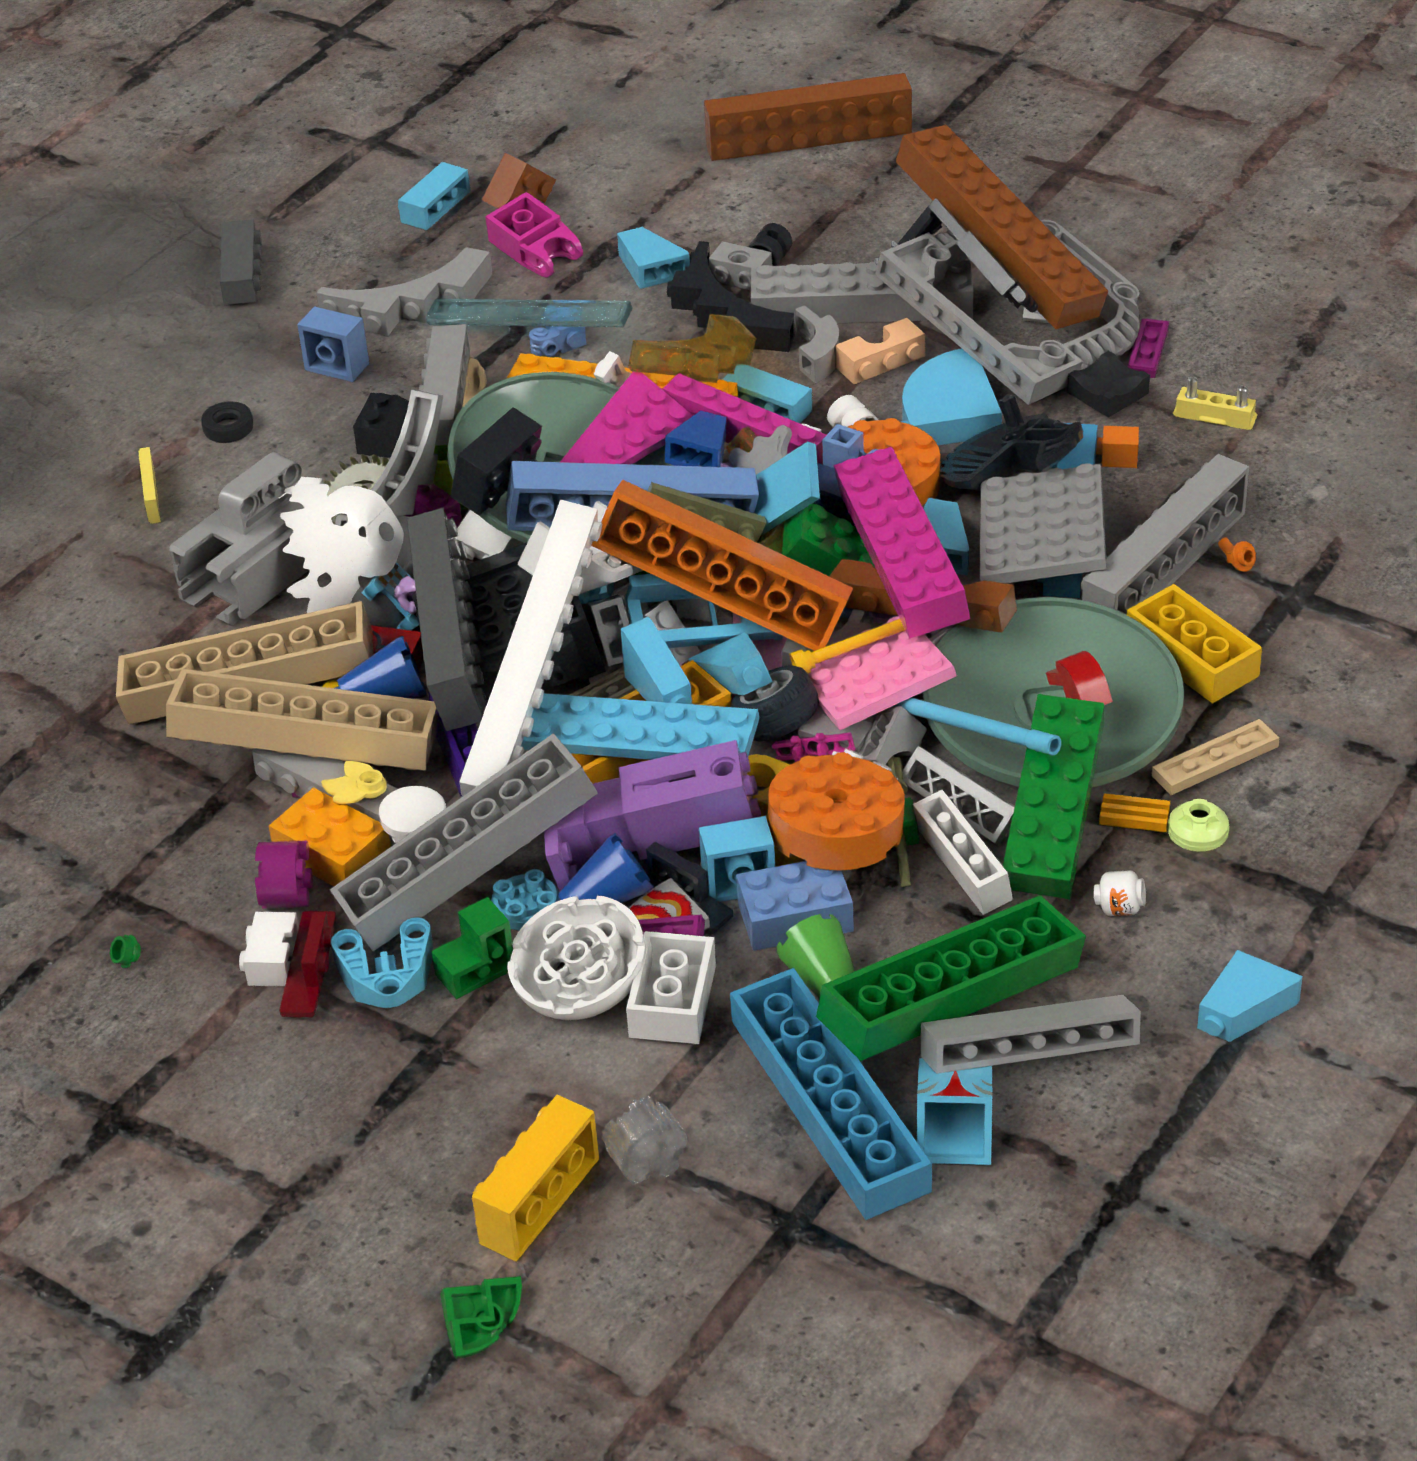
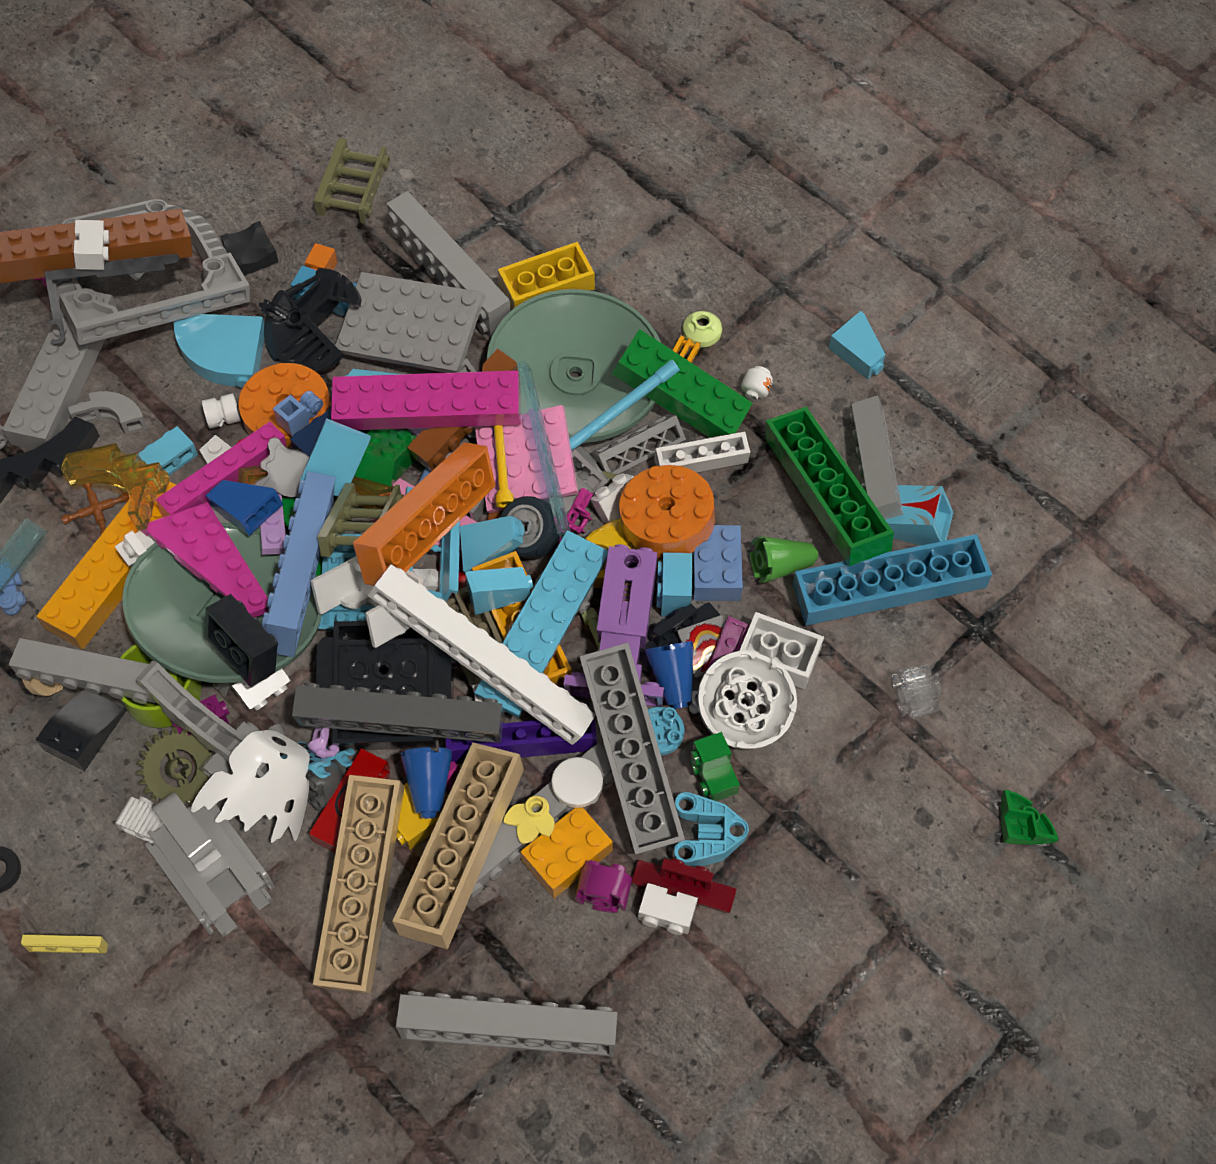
camera: 80 degrees left, 20 degrees up
green plate [110,935,141,968] -> none
yellow brick [472,1095,599,1262] -> none
light nougat arch [835,318,925,384] -> none
red brick [1046,651,1113,705] -> none
magenta tile [1128,318,1169,378] -> none
tan plate [1152,719,1280,795] -> none
light yellow piece [1173,377,1257,430] -> none
orange plate [1218,537,1256,572] -> none
none -> white brick [74,220,109,270]
none -> olive fence [314,138,390,224]
none -> light grey brick [396,991,617,1057]
none -> clear light blue tile [517,361,571,538]

